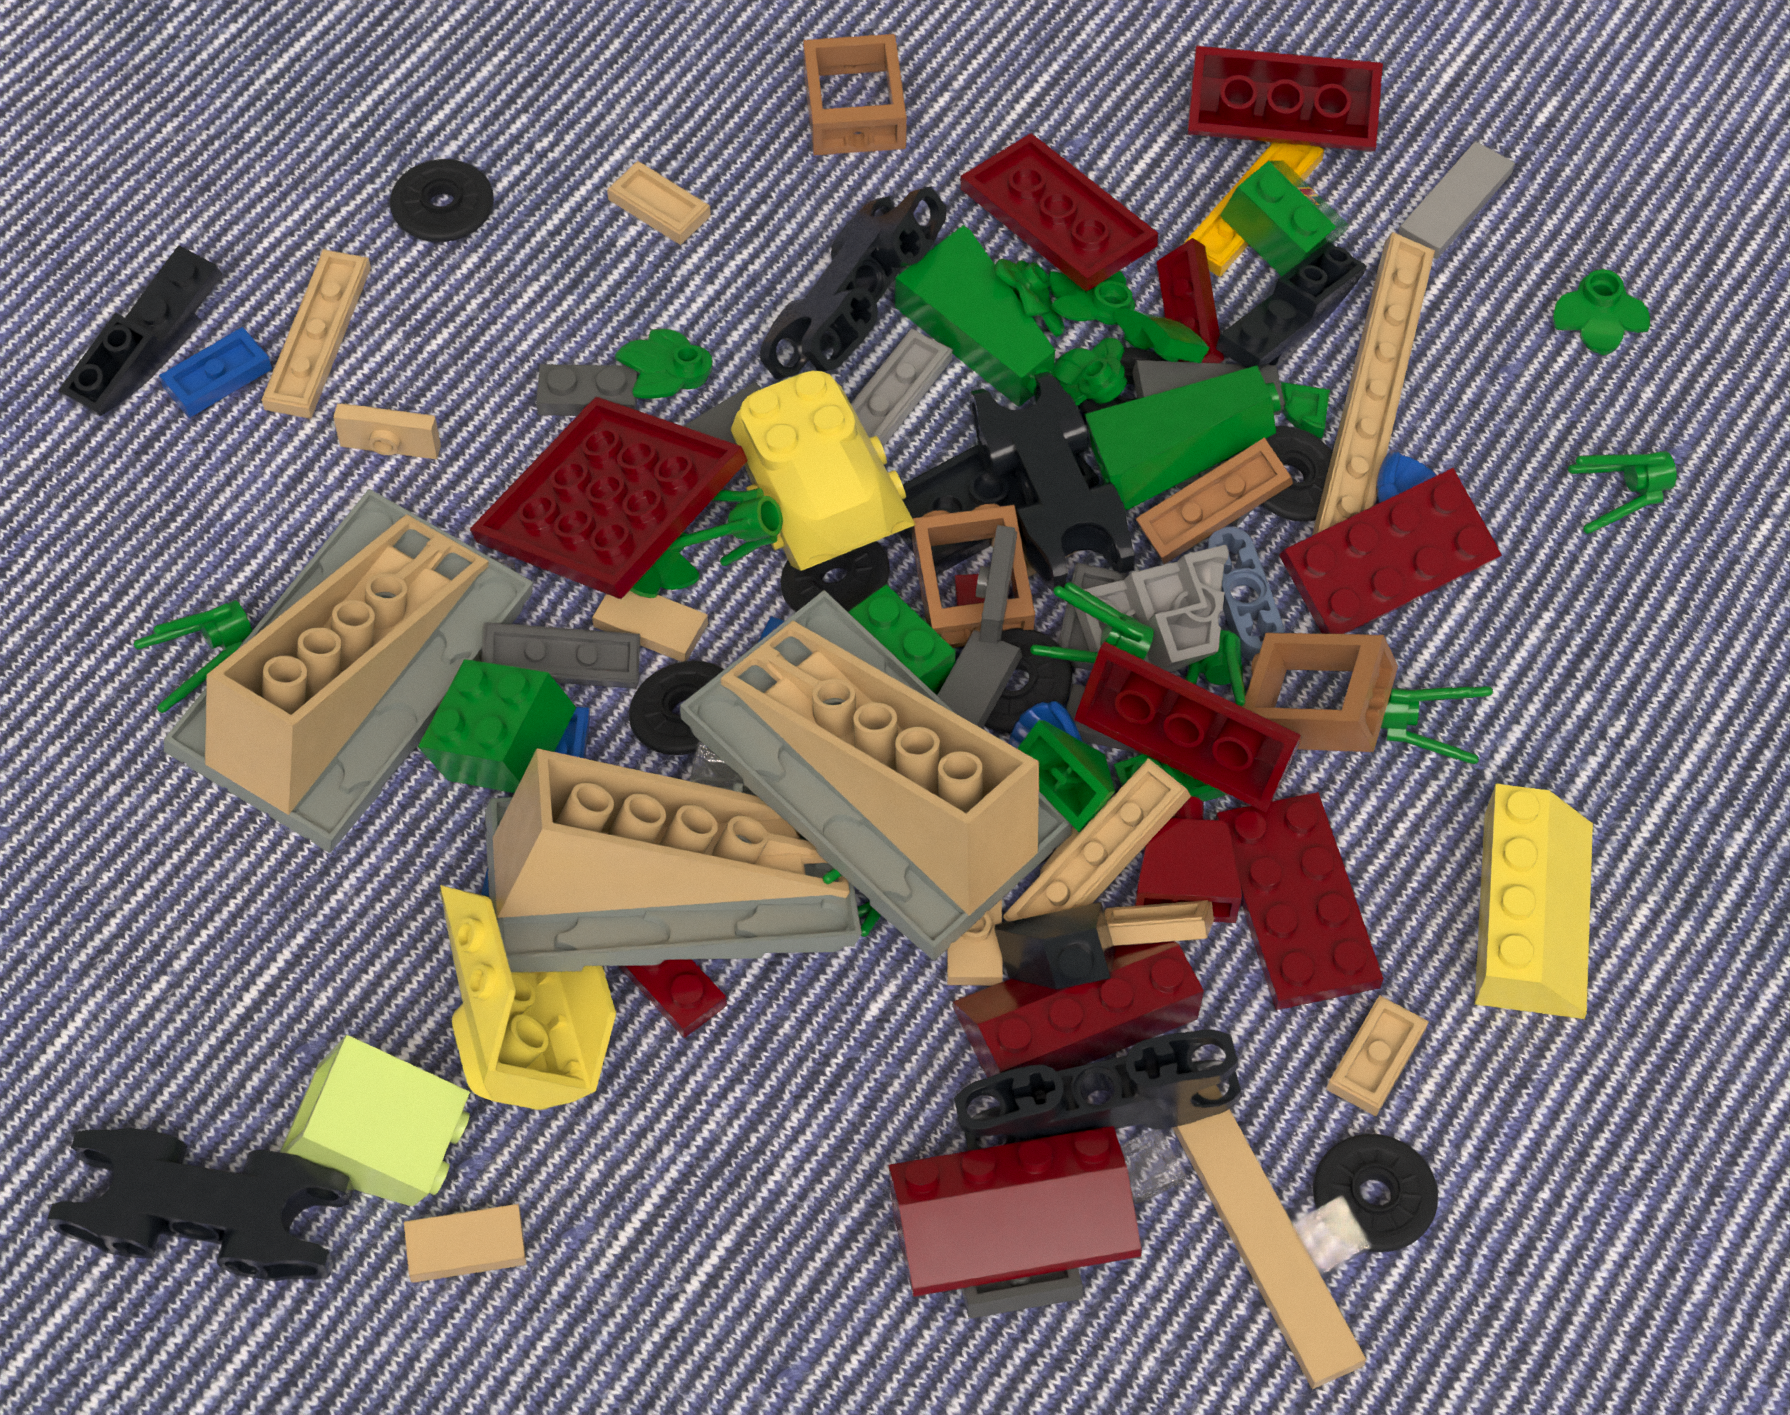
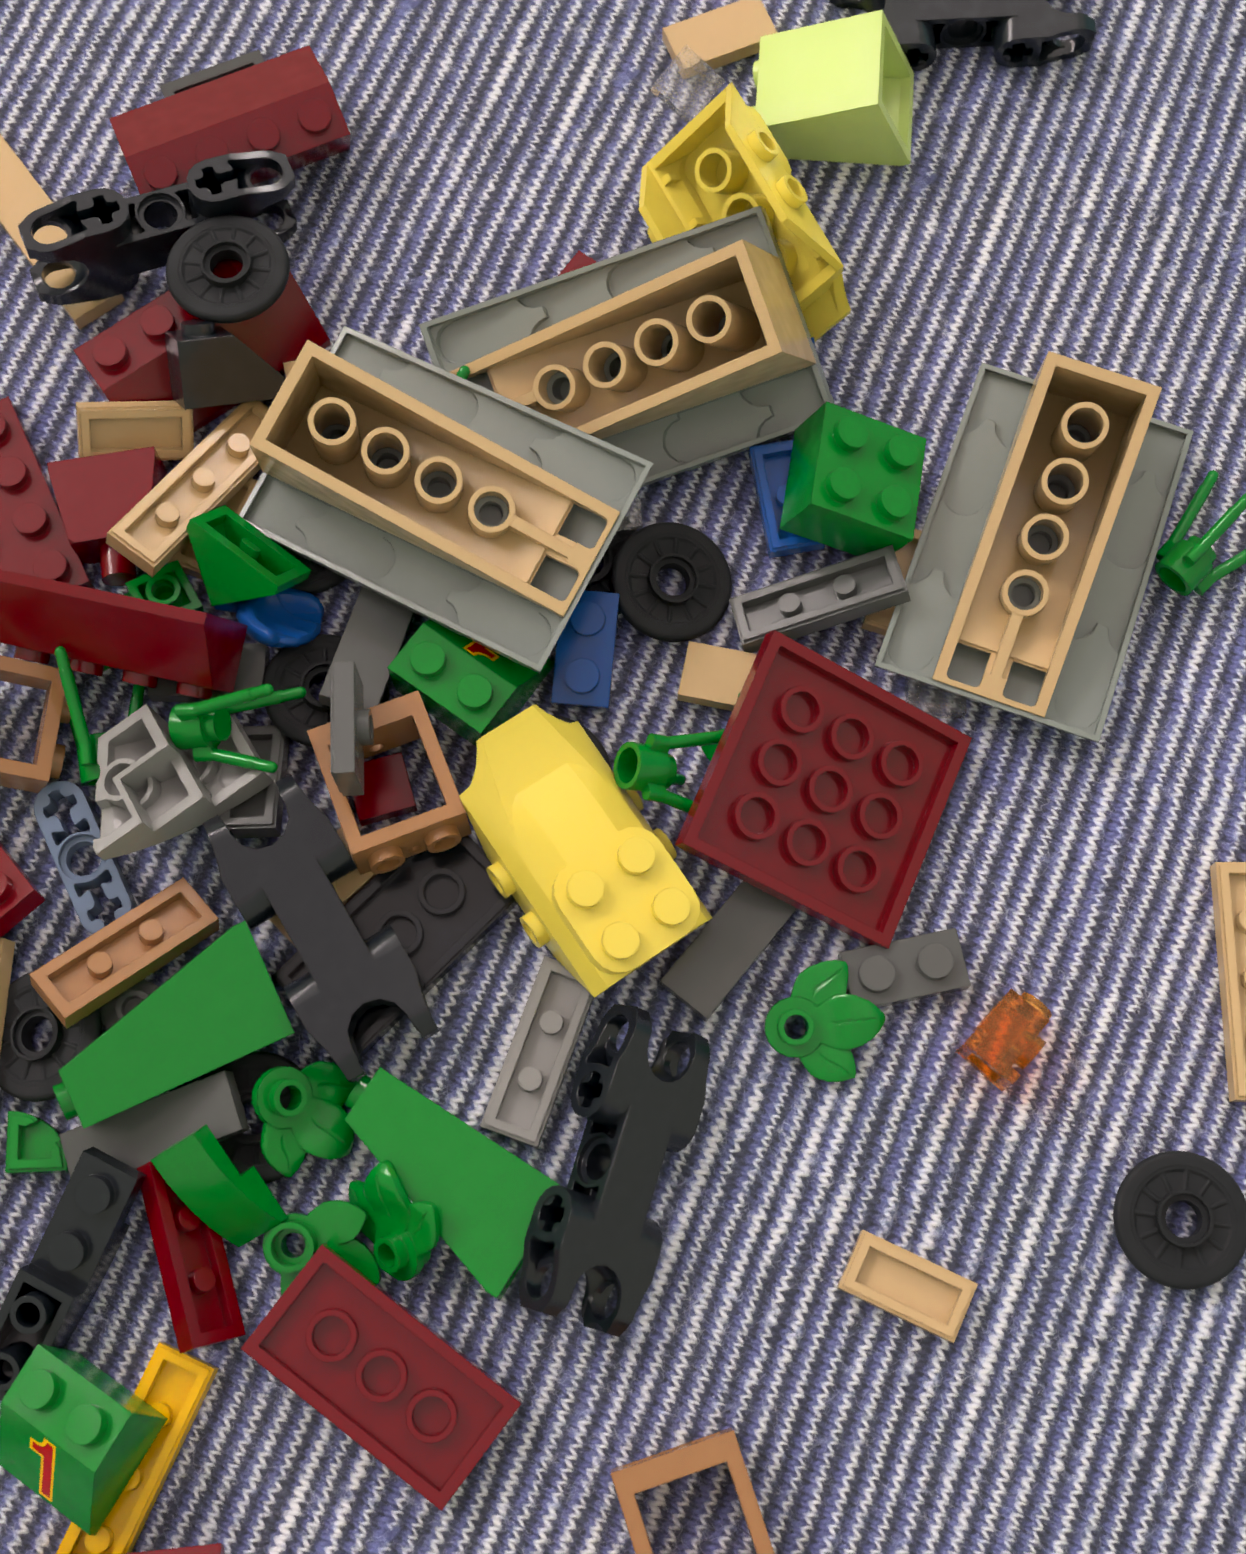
camera: 170 degrees right, 15 degrees up
tan plate [333,403,441,459] -> none
none -> black wheel [166,215,290,324]
none -> clear tile [649,45,725,124]
none -> clear orange brick [955,988,1052,1091]

